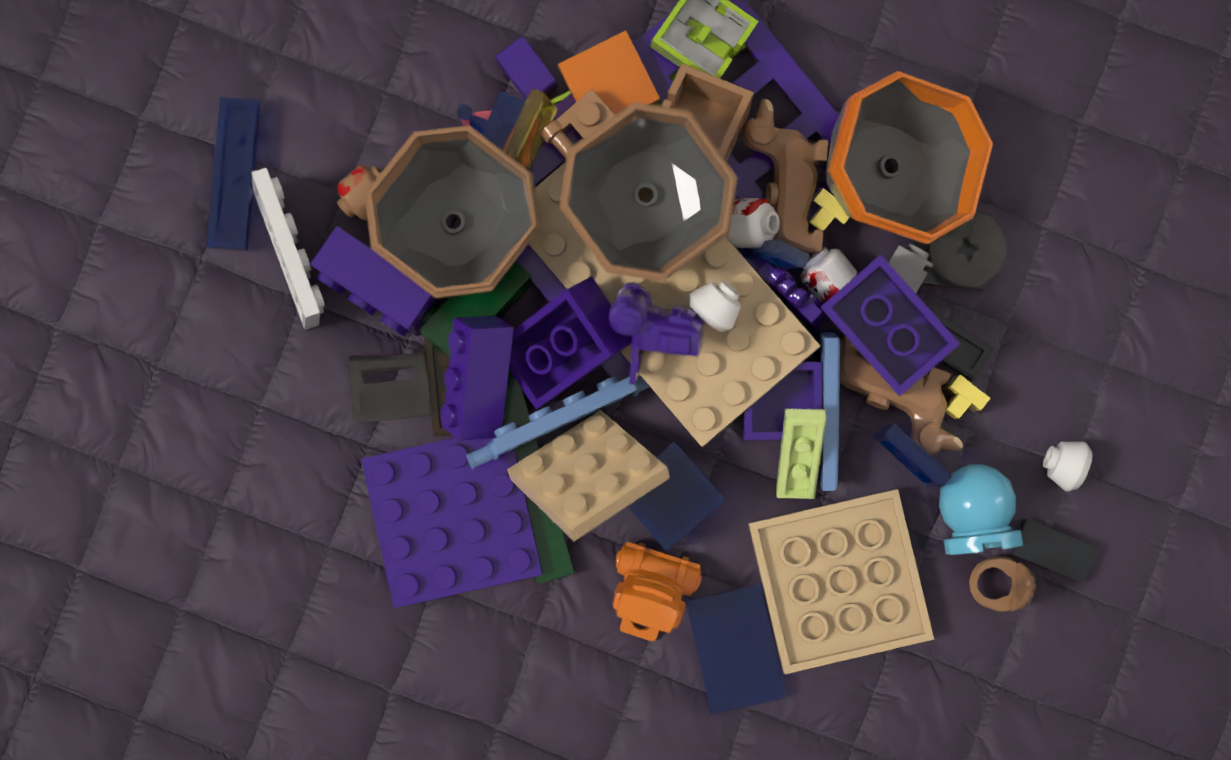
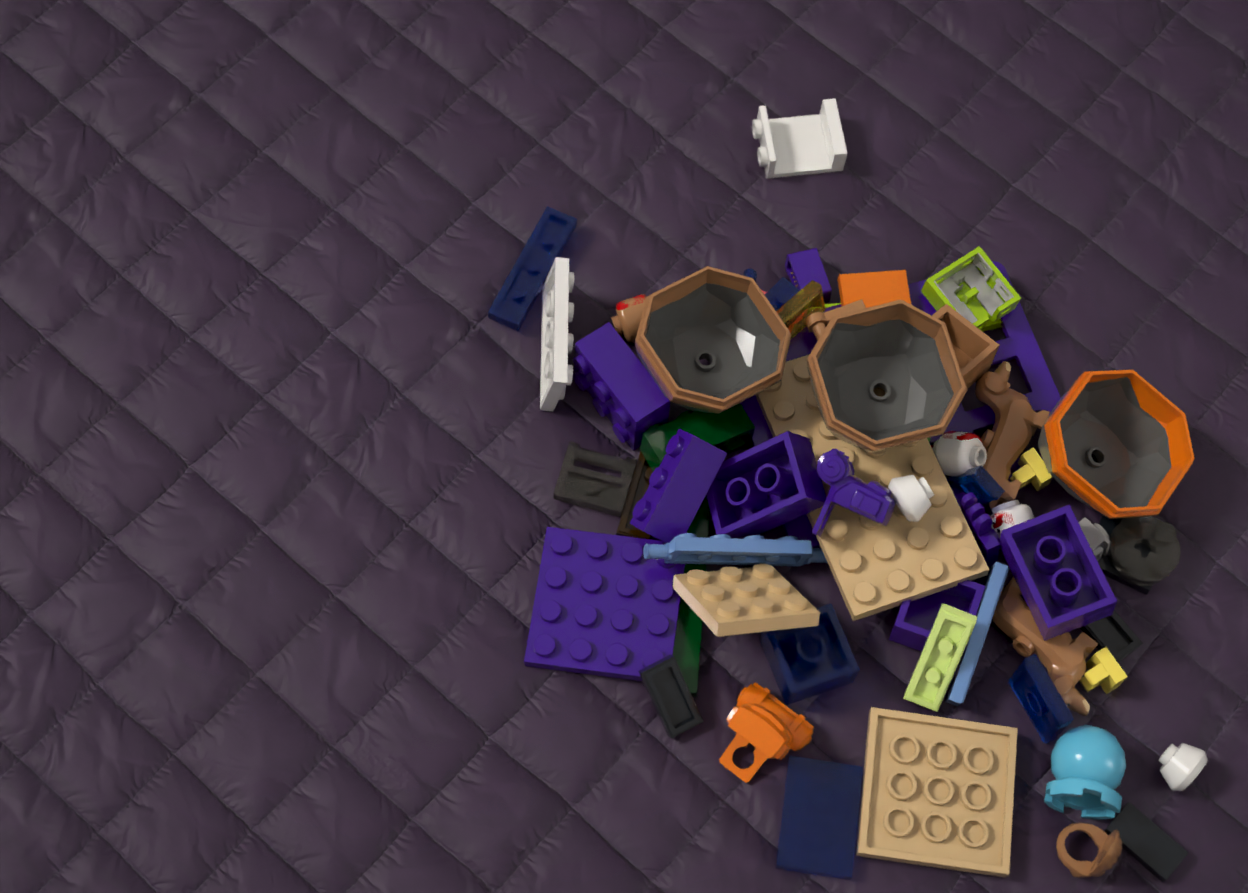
camera: 15 degrees right, 20 degrees down
none -> black tile [638,655,704,739]

